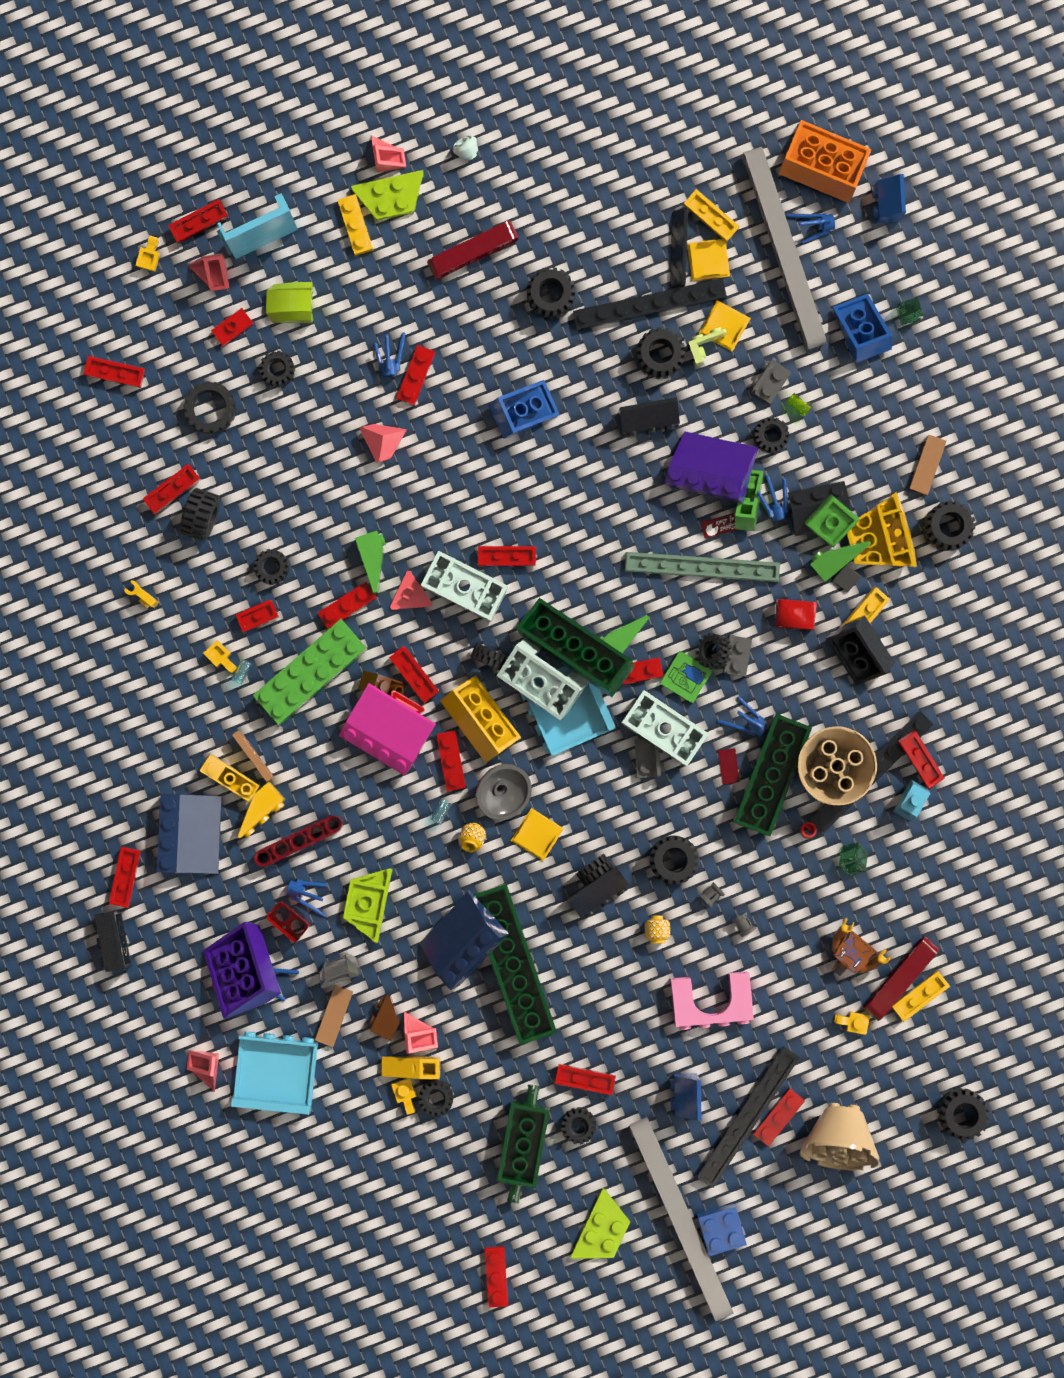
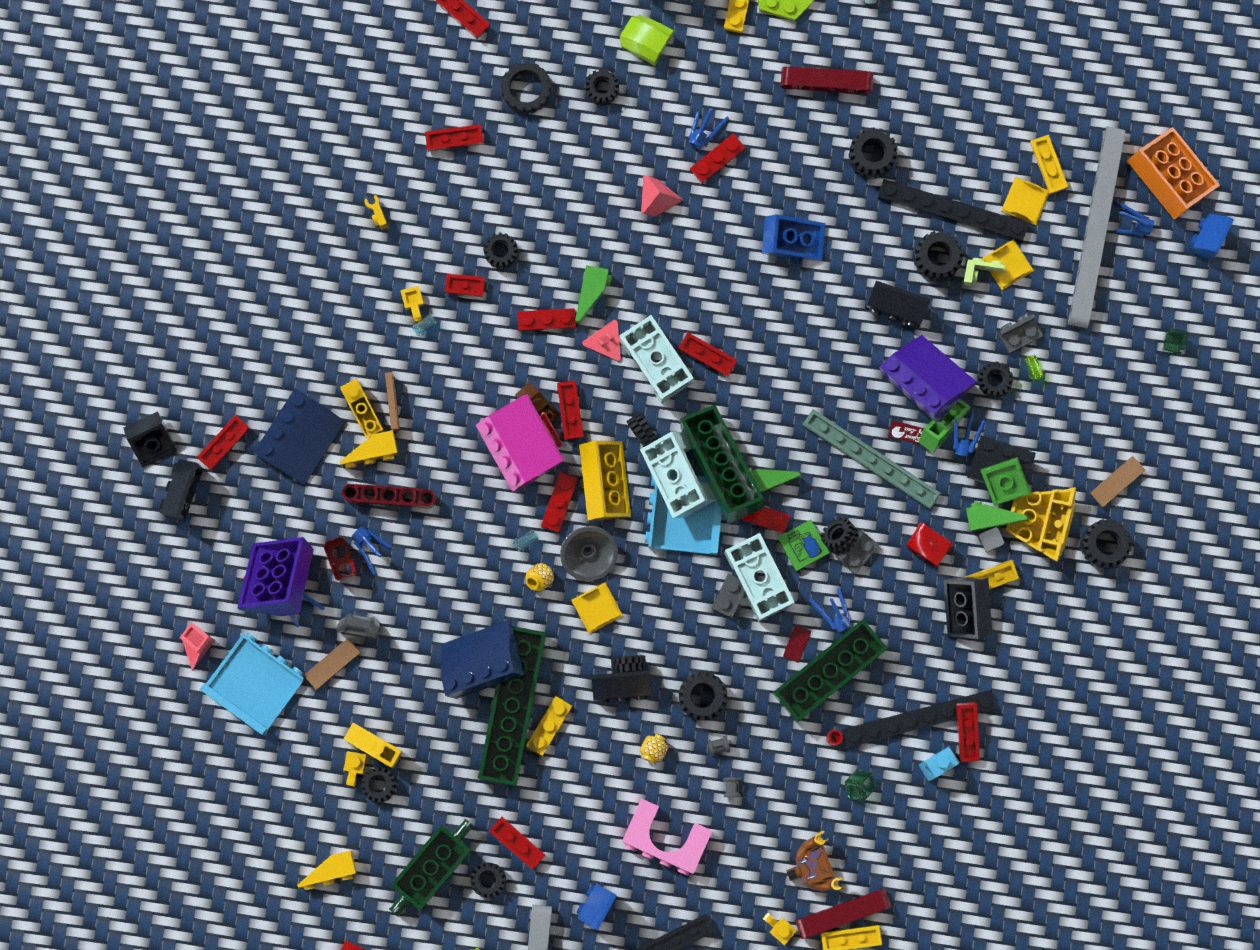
camera: 30 degrees right, 5 degrees down
black tyre [180,488,220,541] -> none
red plate [211,308,254,347] -> none
bright green brick [253,619,368,725] -> none
lime wing [343,868,393,943] -> none
reddish brown slope [369,994,400,1041] -> none
coral slope [404,1012,438,1053] -> none
black slope [670,207,688,288] -> none
tan cone [798,726,877,805] -> none
blue slope [833,294,892,363] -> none
none -> black slope [123,411,177,468]
none -> yellow slope [298,851,357,890]
none -> yellow plate [526,696,572,756]

